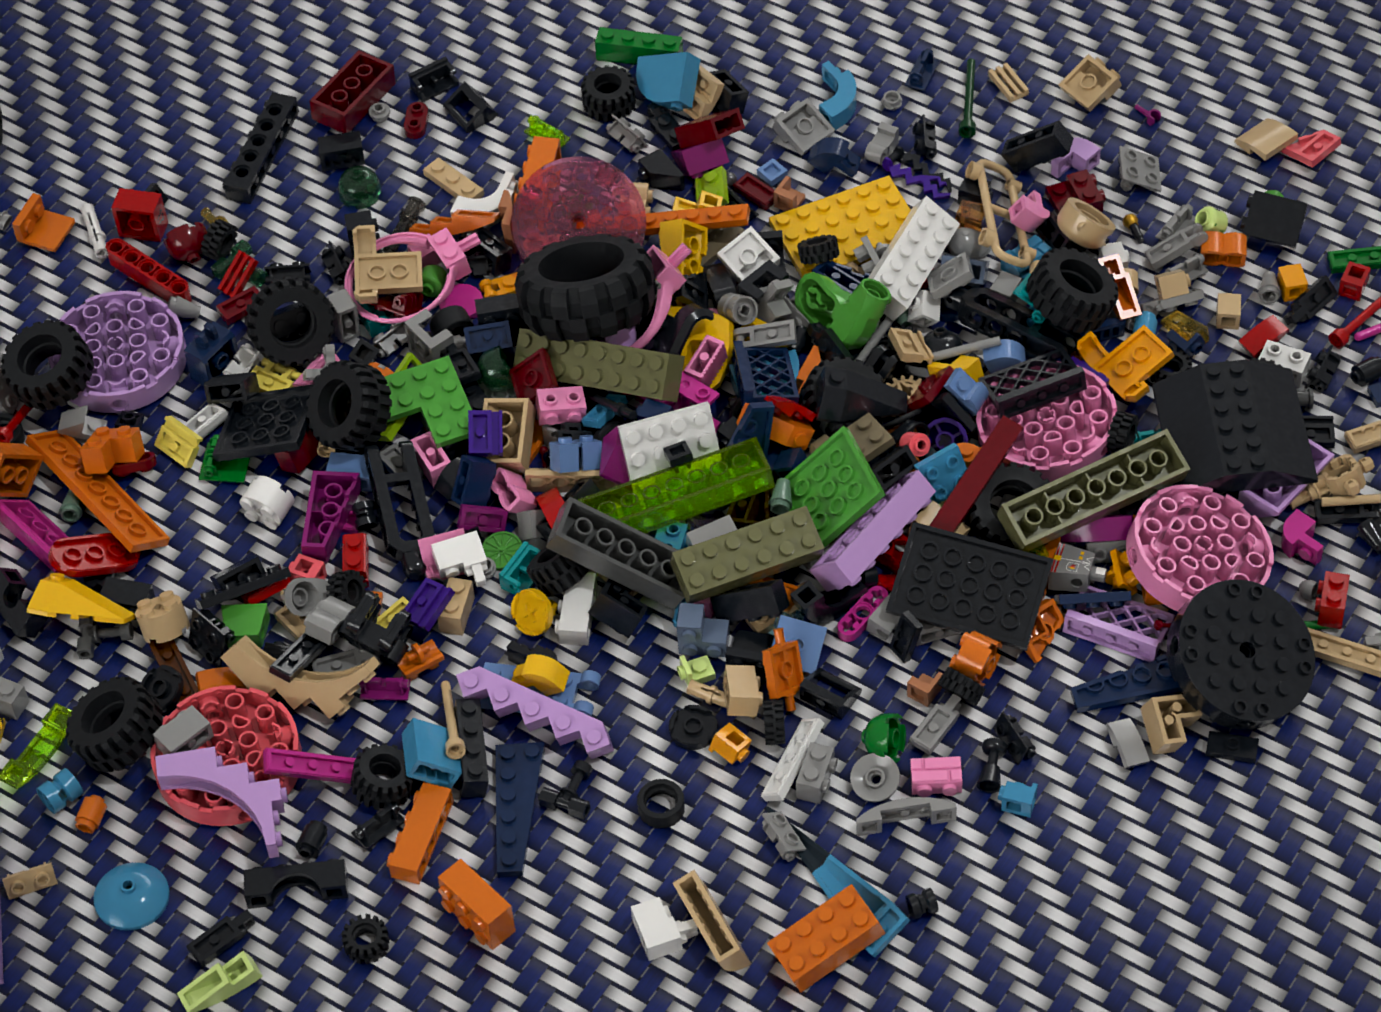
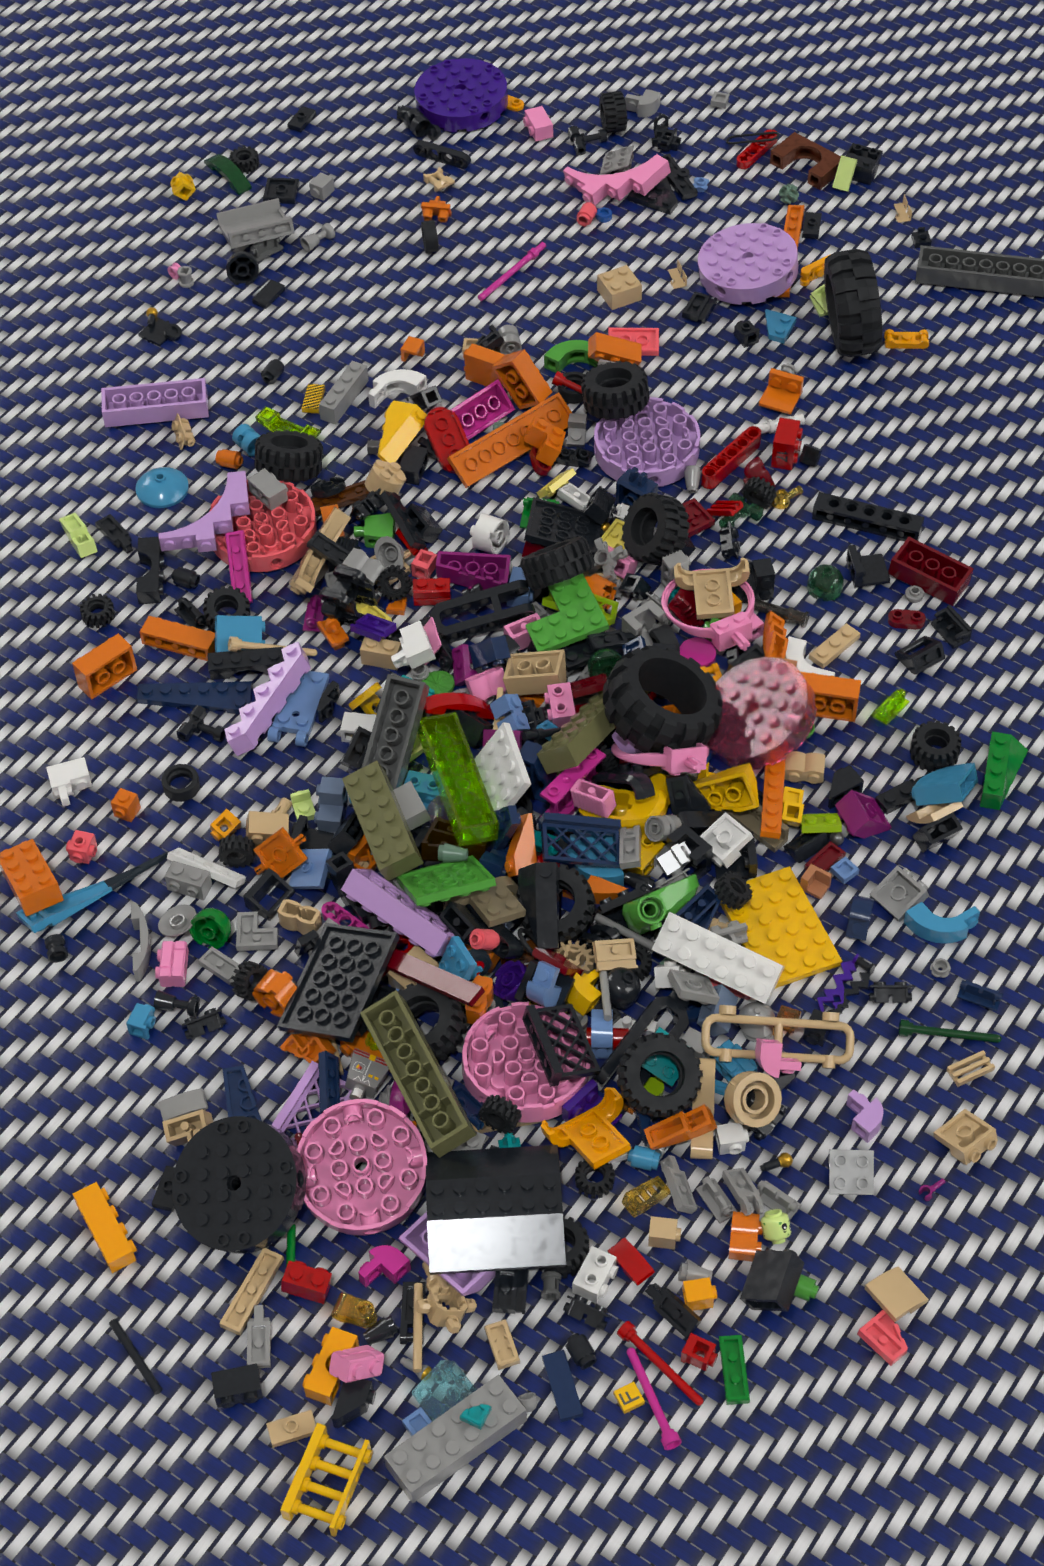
camera: 90 degrees right, 0 degrees up
dark purple plate [468,410,503,457] -> none
yellow brick [511,654,570,696] -> none
light grey hinge [606,114,648,153] -> none
black tile [663,440,694,472] -> none
black tile [669,705,718,750] -> none
tan brick [673,870,751,971] -> none
dark red brick [674,107,745,149] -> none
light grey hinge [762,812,806,862] -> none
red slope [764,396,816,422] -> none
light grey leg [864,122,899,165] -> none
nougat panel [907,672,943,707] -> none
black brick [1001,120,1074,173] -> none
dark red plate [1045,169,1106,216] -> none
tan brick [1154,269,1191,300] -> none
dark blue bracket [1166,329,1205,359] -> none
light grey hinge [1299,580,1318,600] -> none
none -> coral brick [66,830,97,864]
none -> light orange brick [73,1182,137,1273]
none -> orange brick [111,788,141,822]
none -> light grey plate [236,911,278,951]
none -> tan brick [277,899,322,935]
none -> clear yellow piece [331,1293,377,1329]

